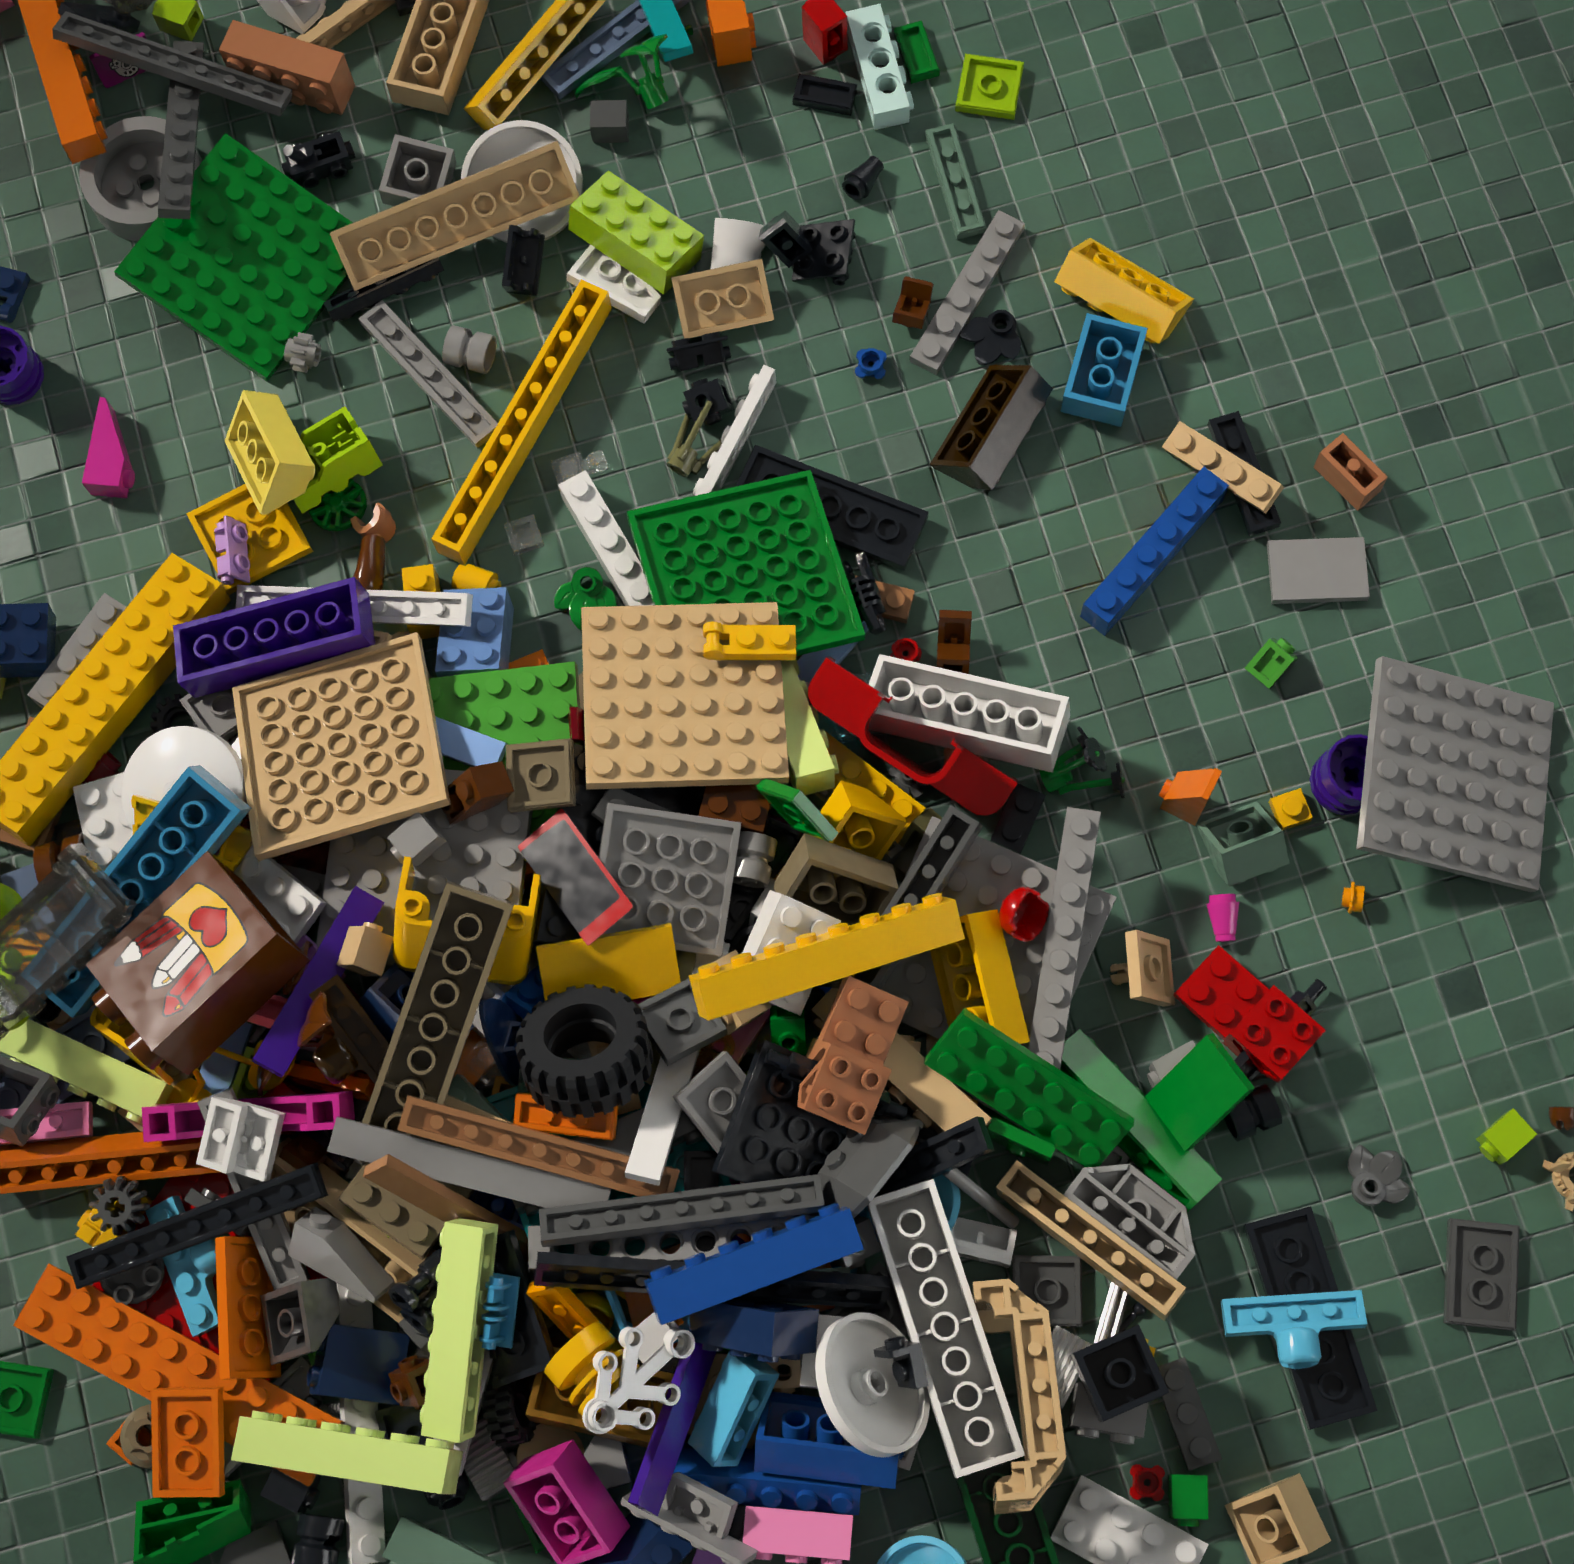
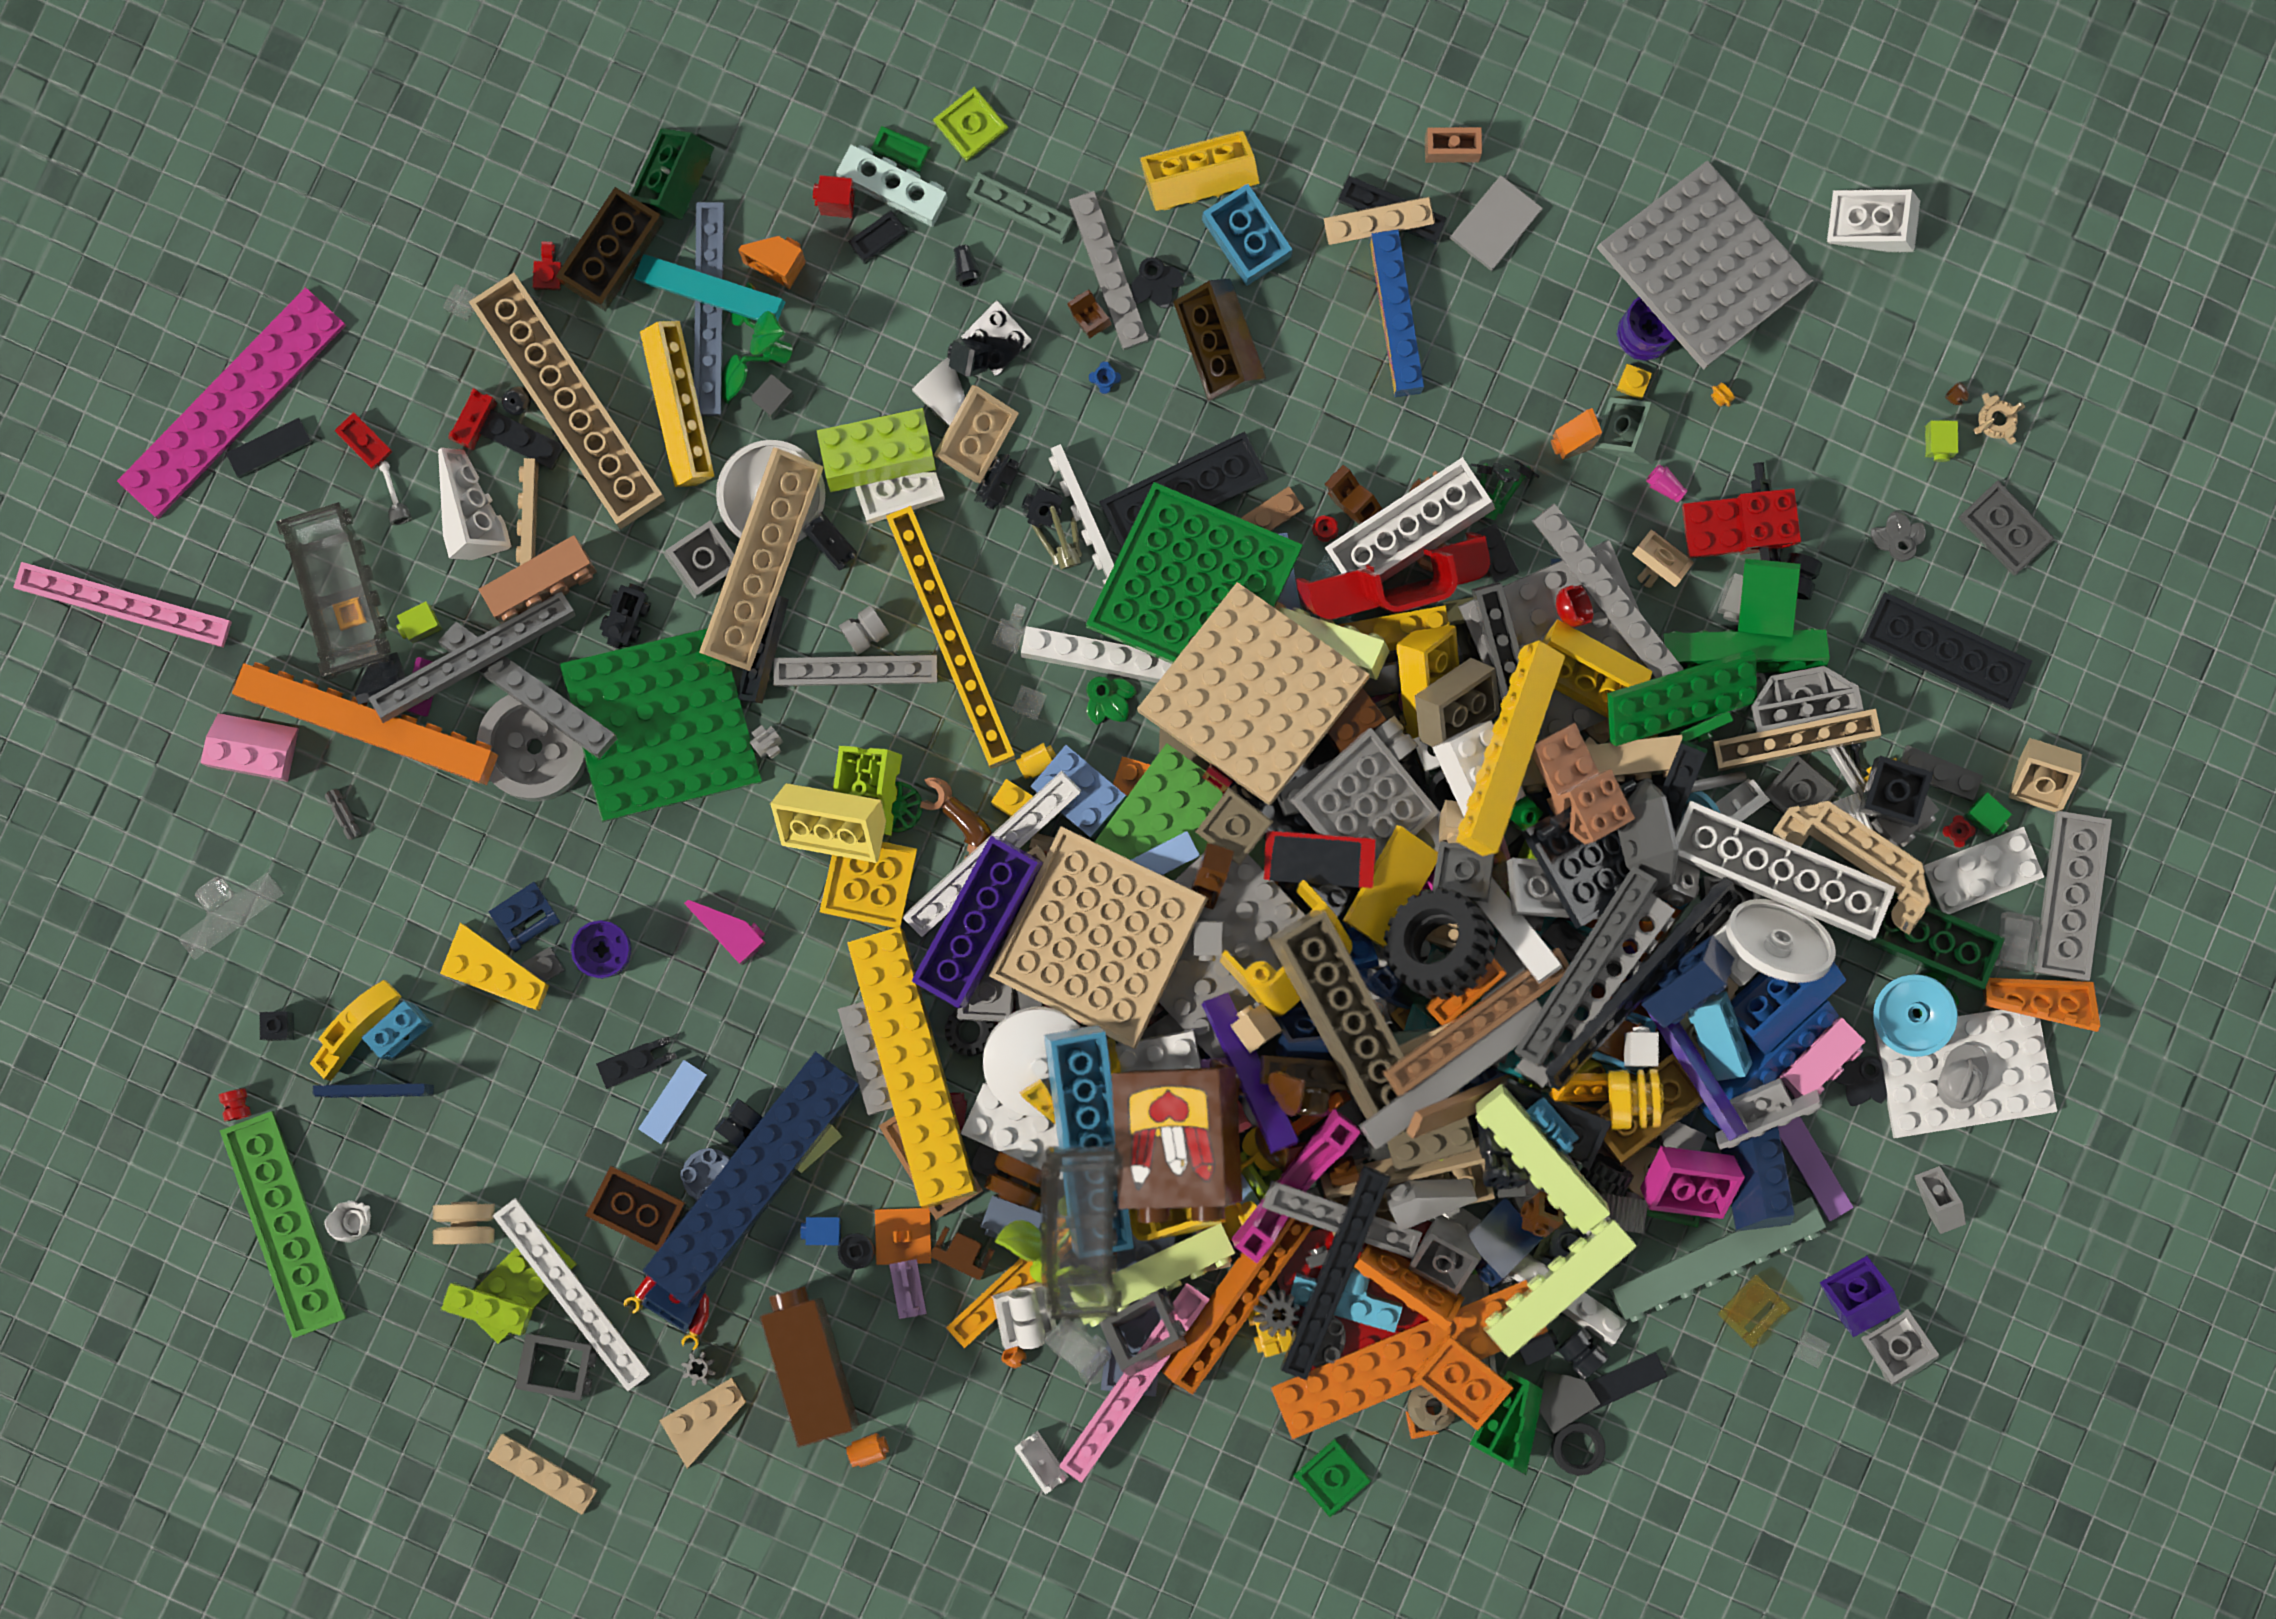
camera: 60 degrees left, 10 degrees up
white slope [196,1096,286,1182] -> none
lavender hinge [214,515,250,585] -> none
white plant [582,1327,695,1434] -> none
blue brick [644,1203,864,1325] -> none
yellow plate [703,621,796,660] -> none
green plate [756,779,838,842] -> none
black hinge [842,552,887,635] -> none
black bracket [873,1336,929,1389] -> none
medium azure plate [1221,1290,1367,1369] -> none
bright green bracket [1245,637,1298,689] -> none

